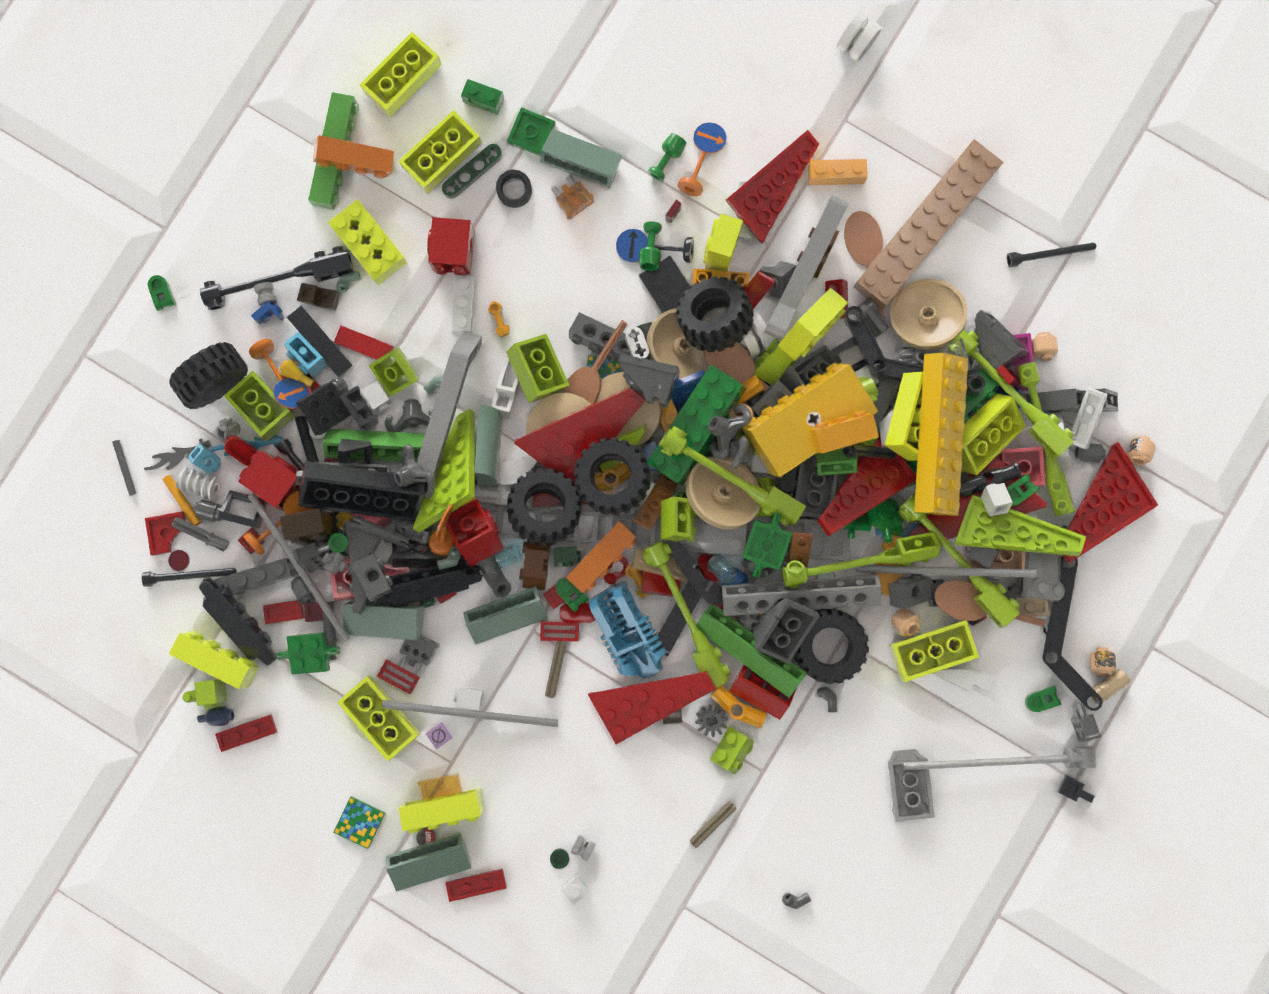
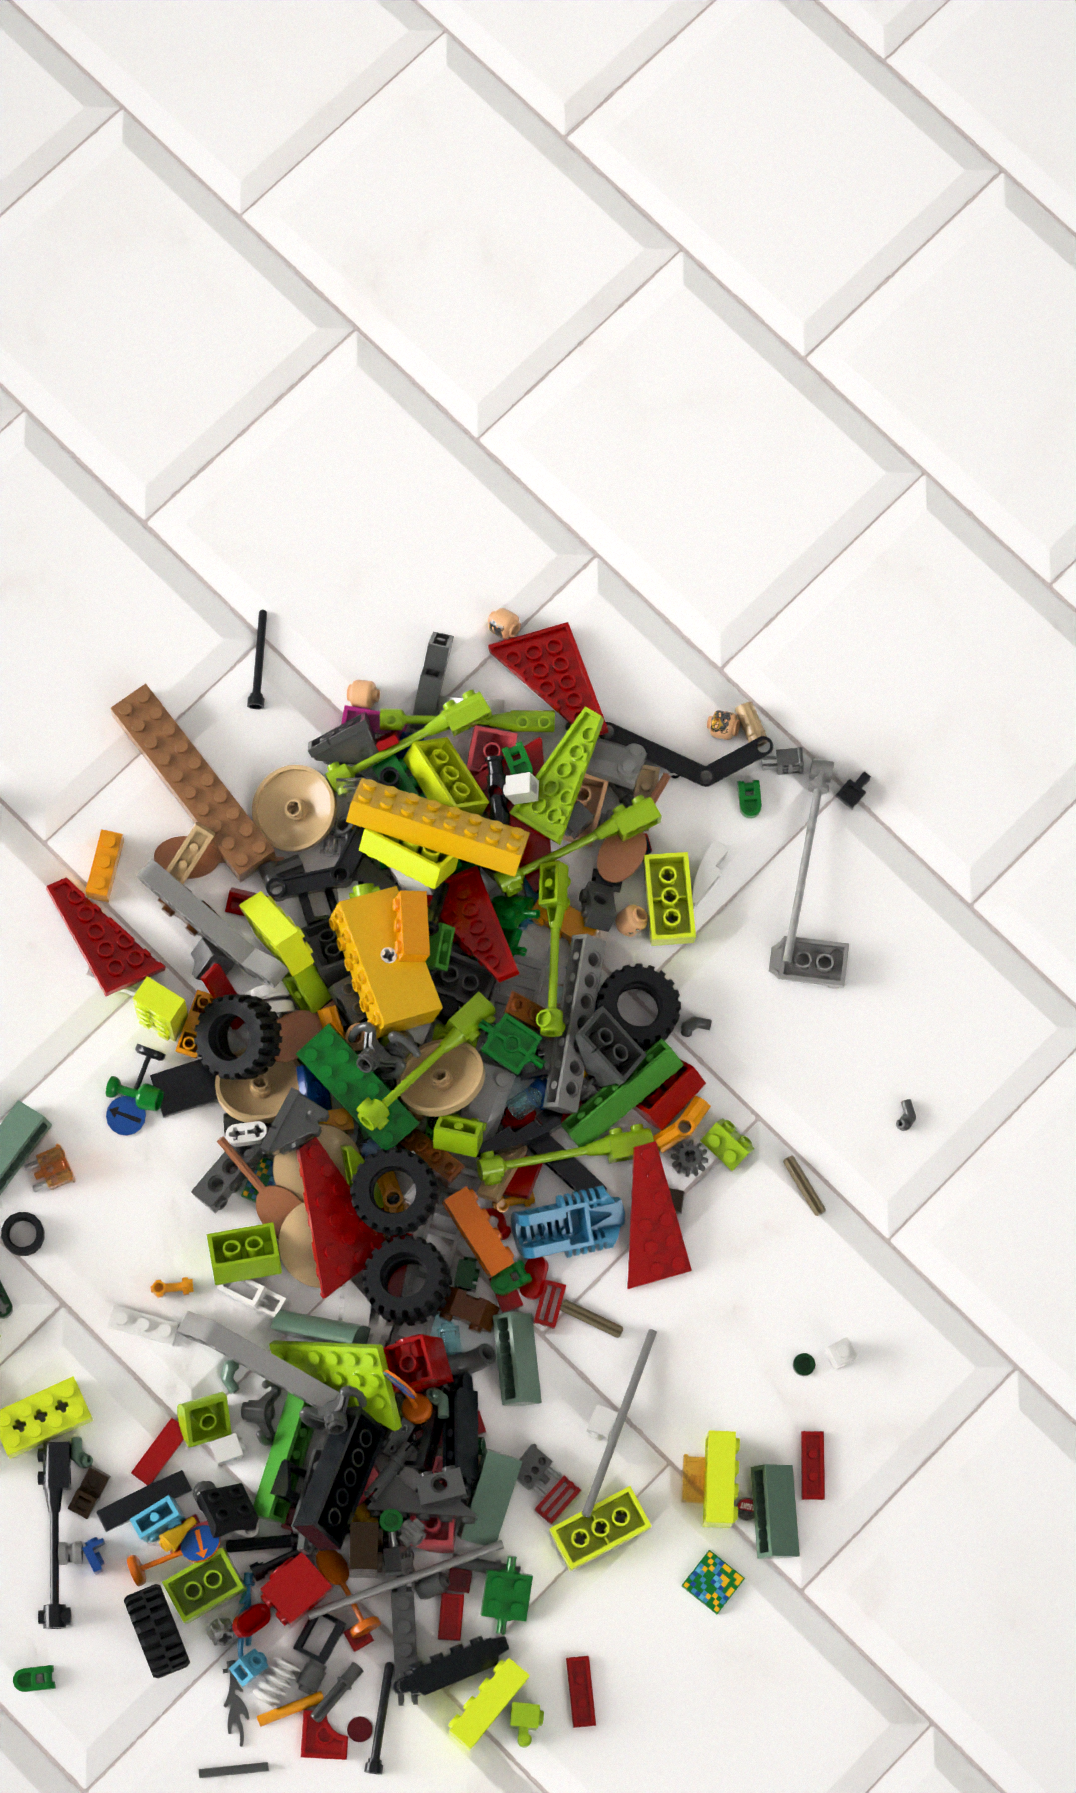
camera: 85 degrees left, 10 degrees down
dark blue plant [197,706,235,726] -> none
black window [339,385,379,430] -> none
lavender tile [426,722,453,750] -> none
red brick [427,217,475,276] -> none
light grey wheel [570,835,596,862] -> none
green piece [647,133,687,182] -> none
dark red tile [665,200,682,223] -> none
piece [677,122,727,197] -> none
light grey piece [856,565,1036,578] -> none
white plate [1072,388,1108,449] -> none
dark grey brick [1075,443,1106,463] -> none
none -> tan plate [166,821,215,884]

